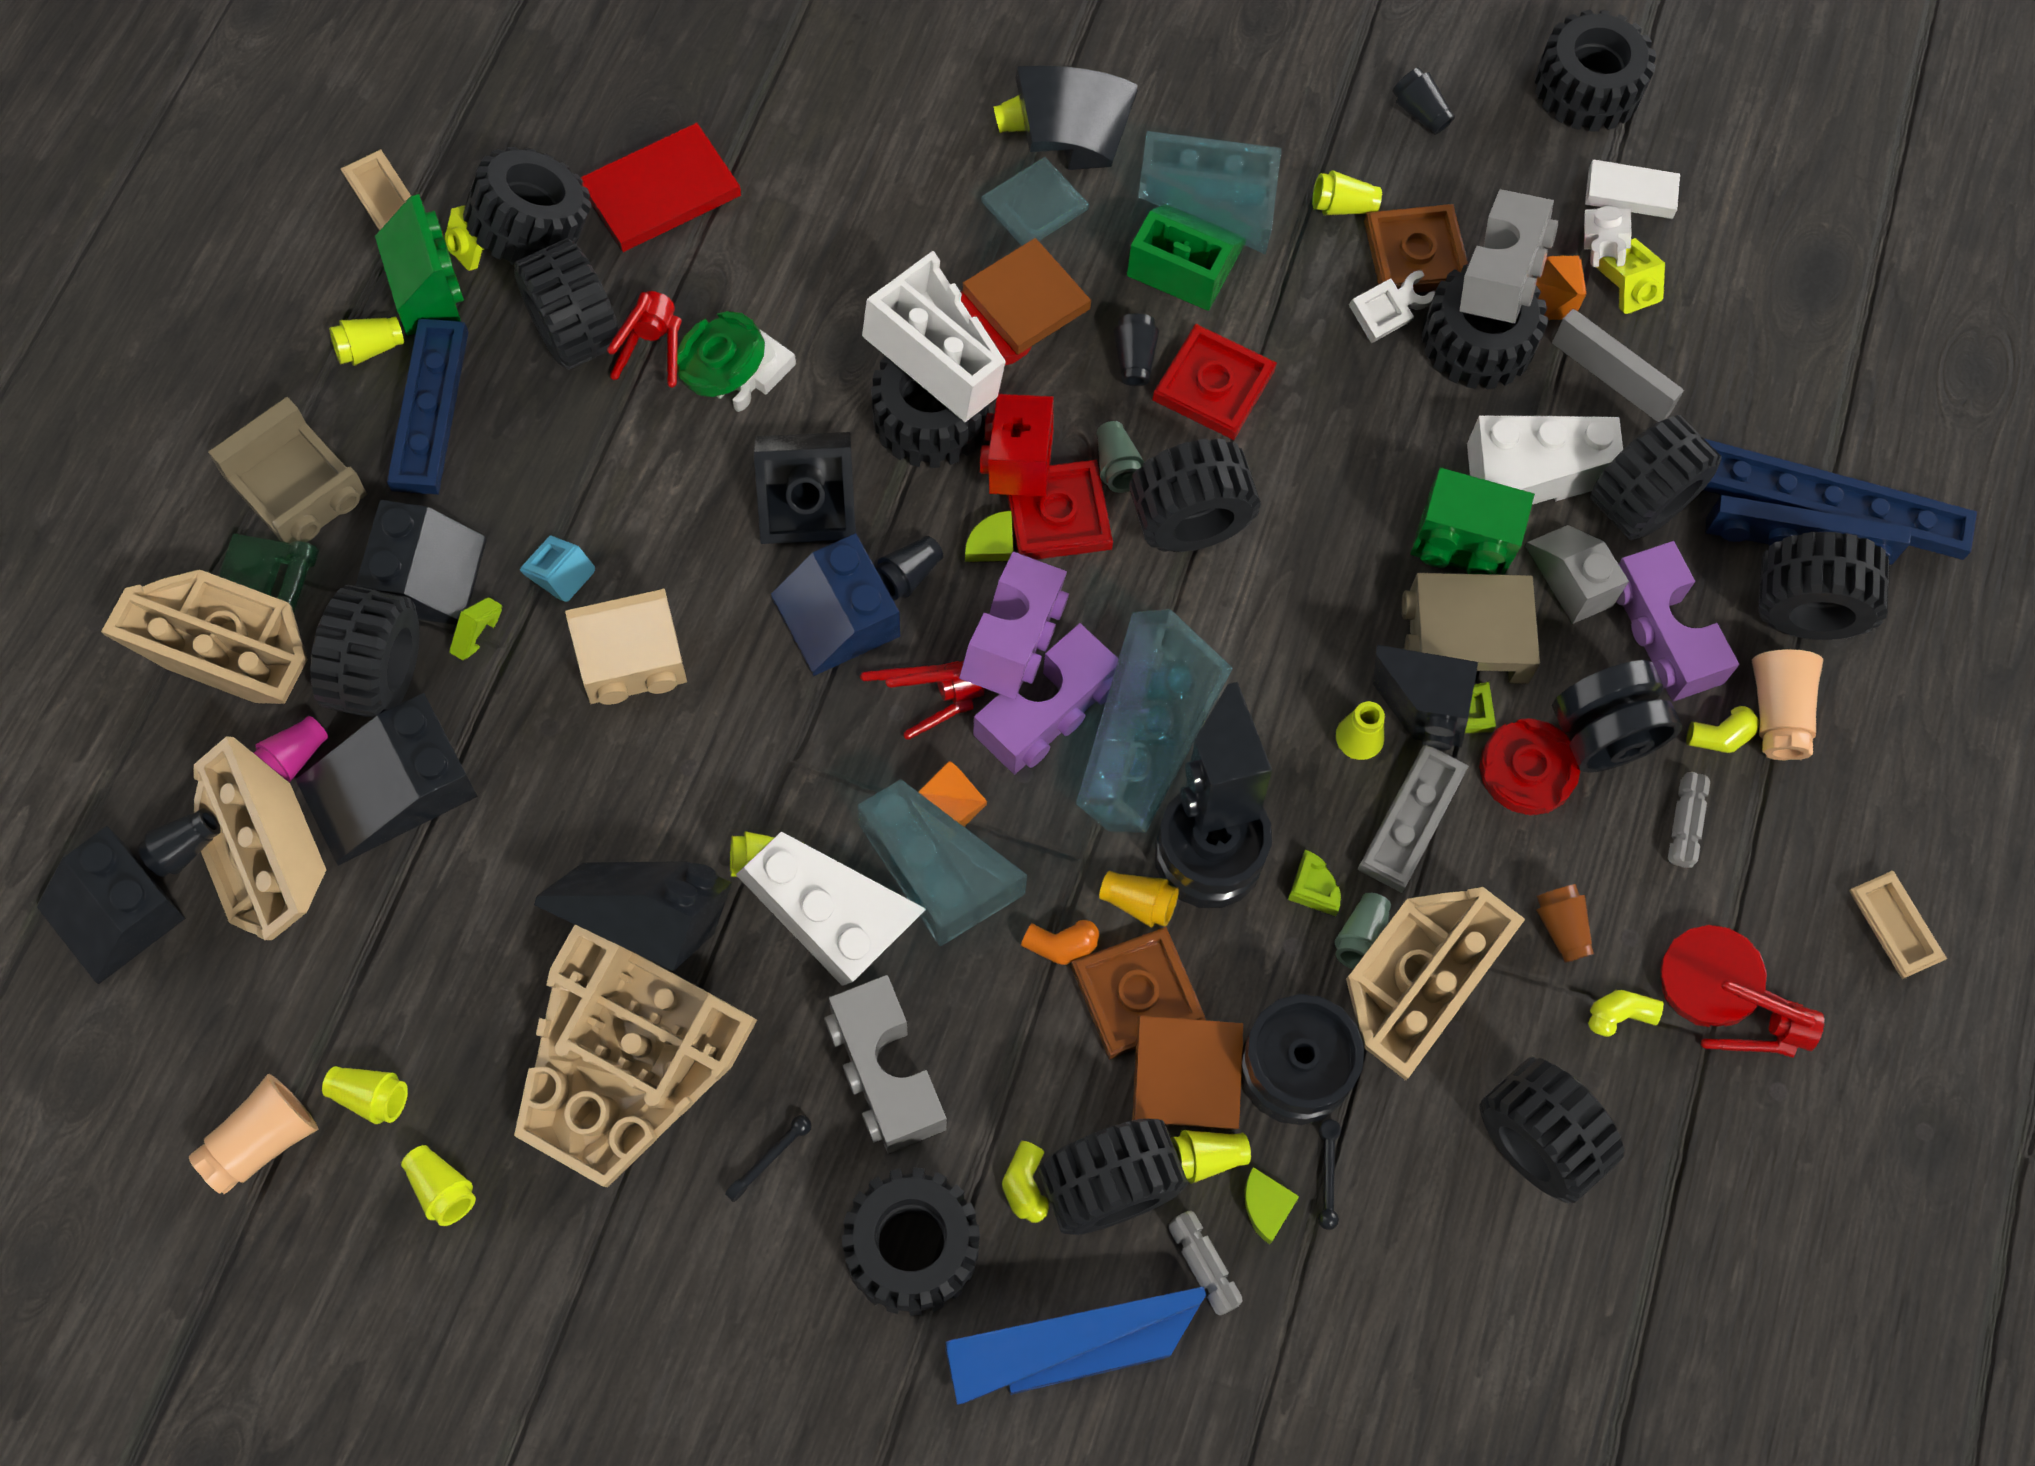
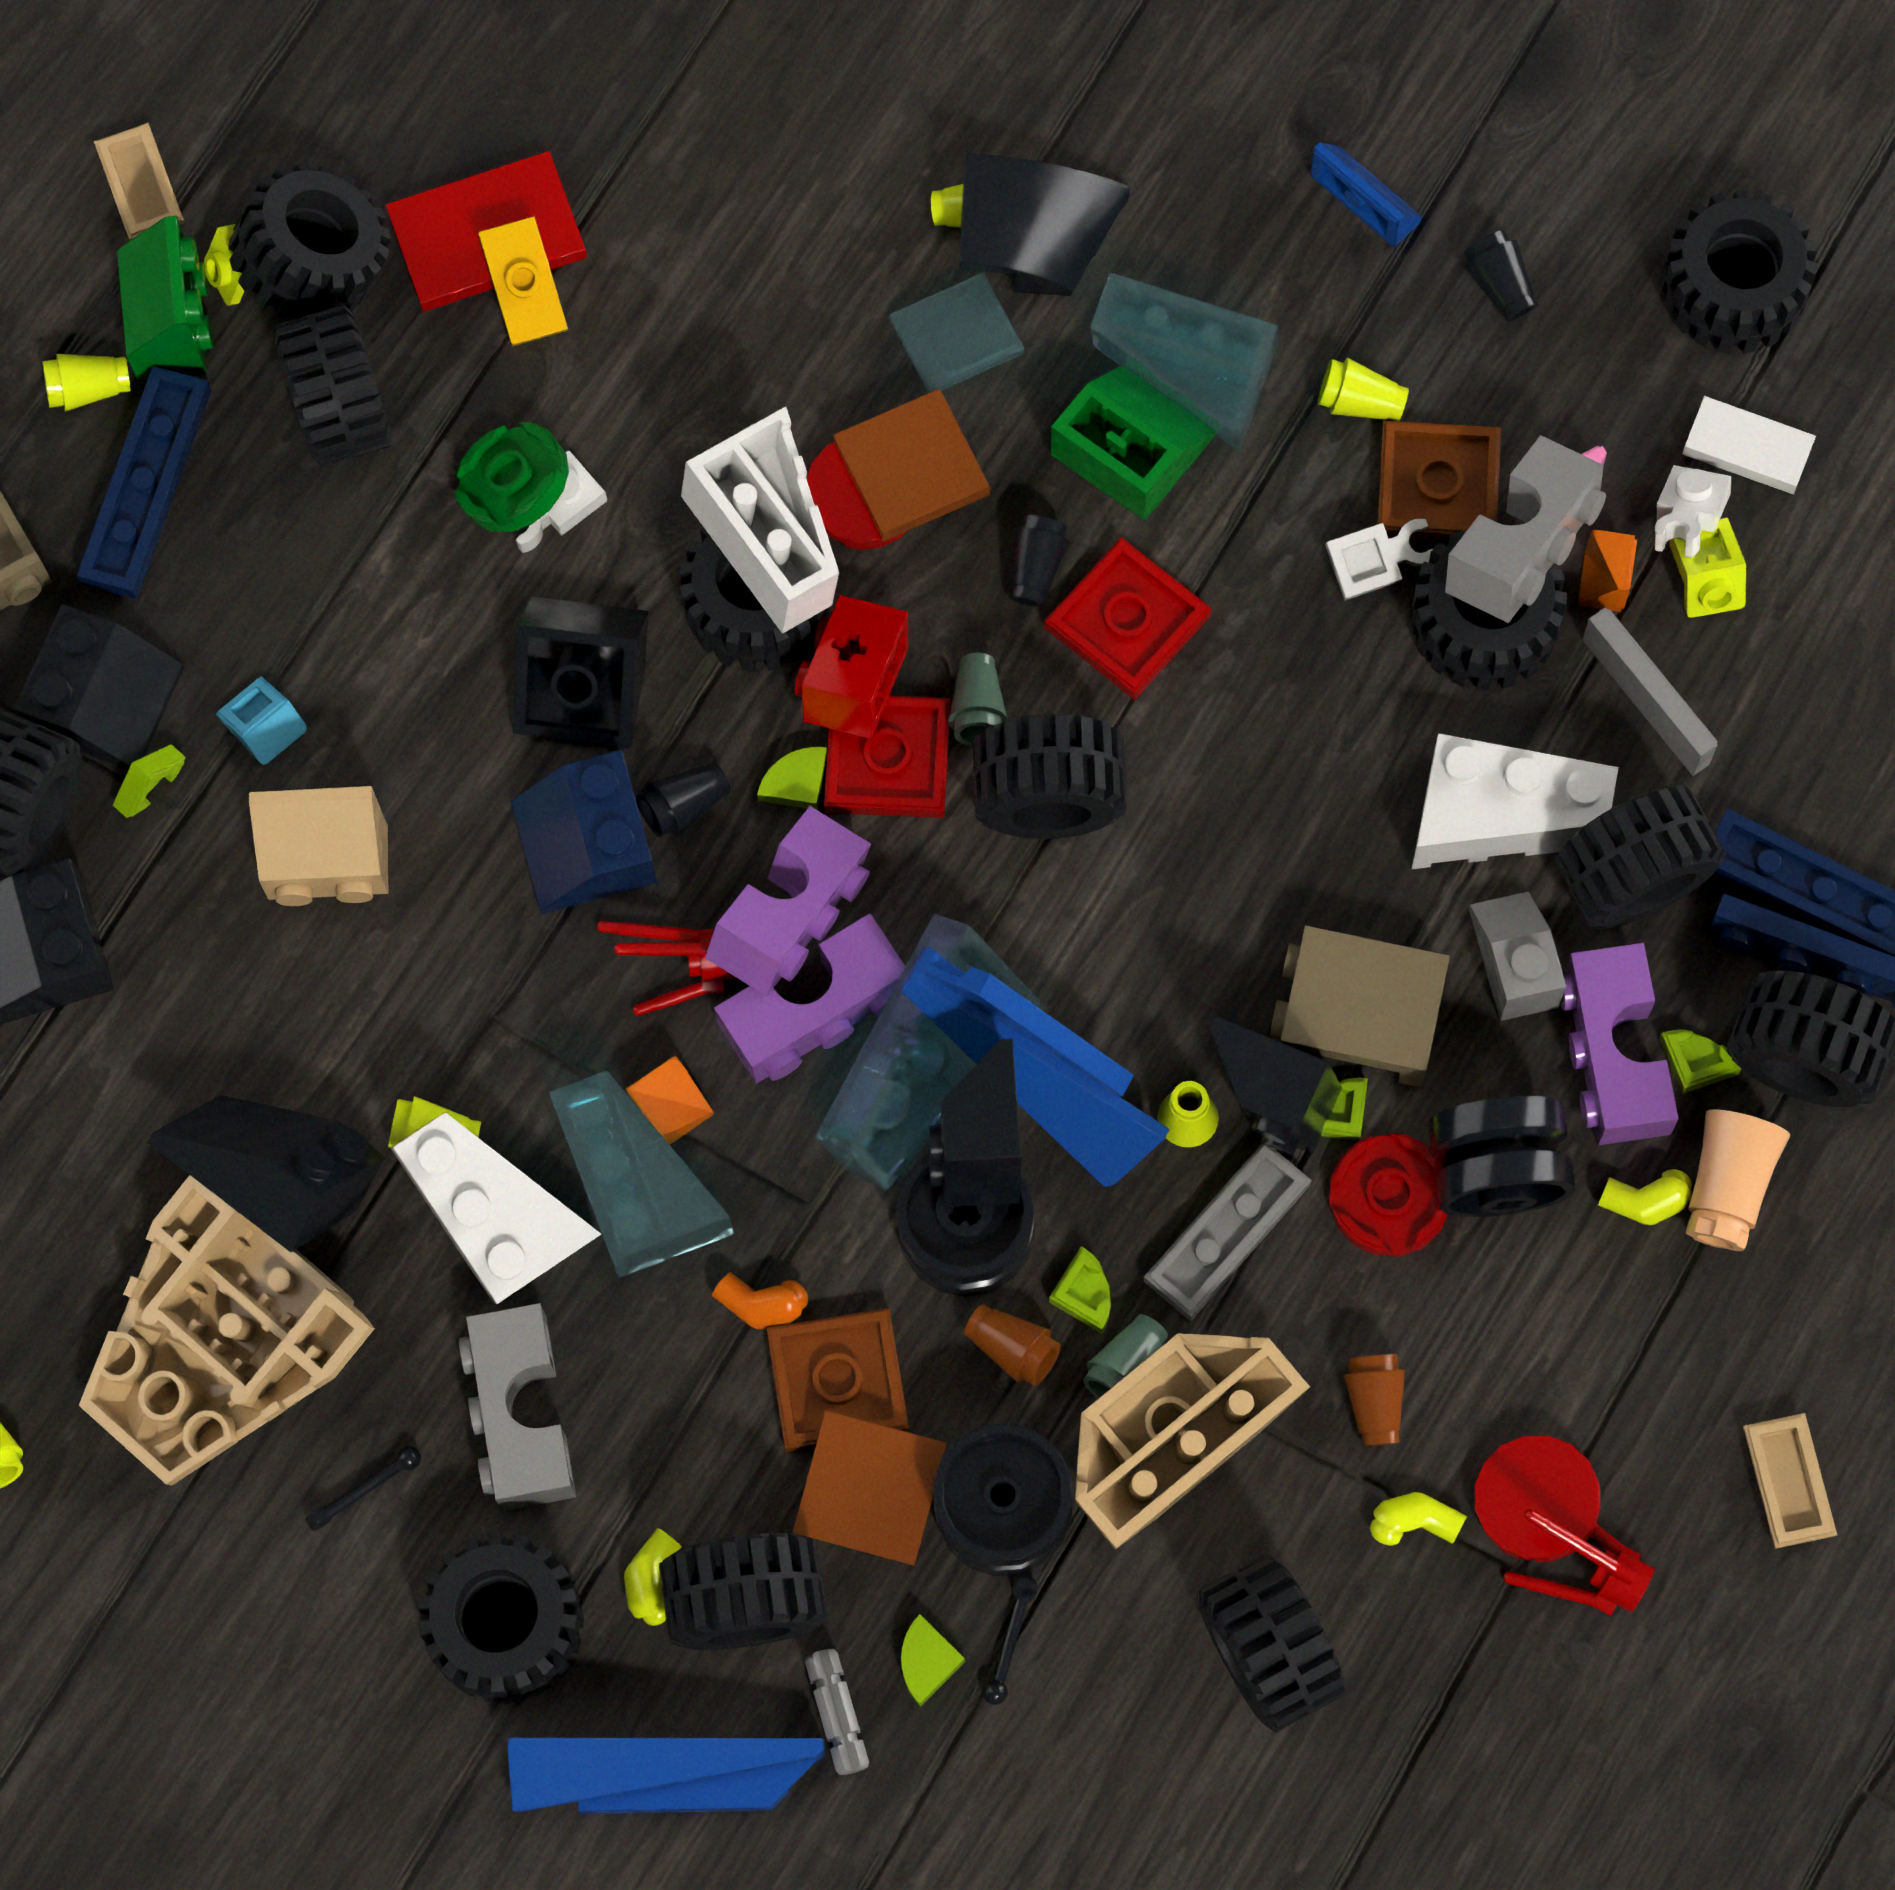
camera: 20 degrees right, 5 degrees up
red plant [607,291,682,388] -> none
yellow cone [1099,870,1179,928] -> none
neon yellow cone [1171,1130,1251,1184] -> none
green slope [1410,468,1535,575] -> none
light grey axle [1668,772,1710,868] -> none
none -> yellow plate [478,216,568,347]
none -> blue wedge [901,947,1170,1187]
none -> dark orange cone [964,1304,1061,1386]
none -> blue slope [1311,142,1422,247]
none -> lime tile [1659,1030,1741,1094]

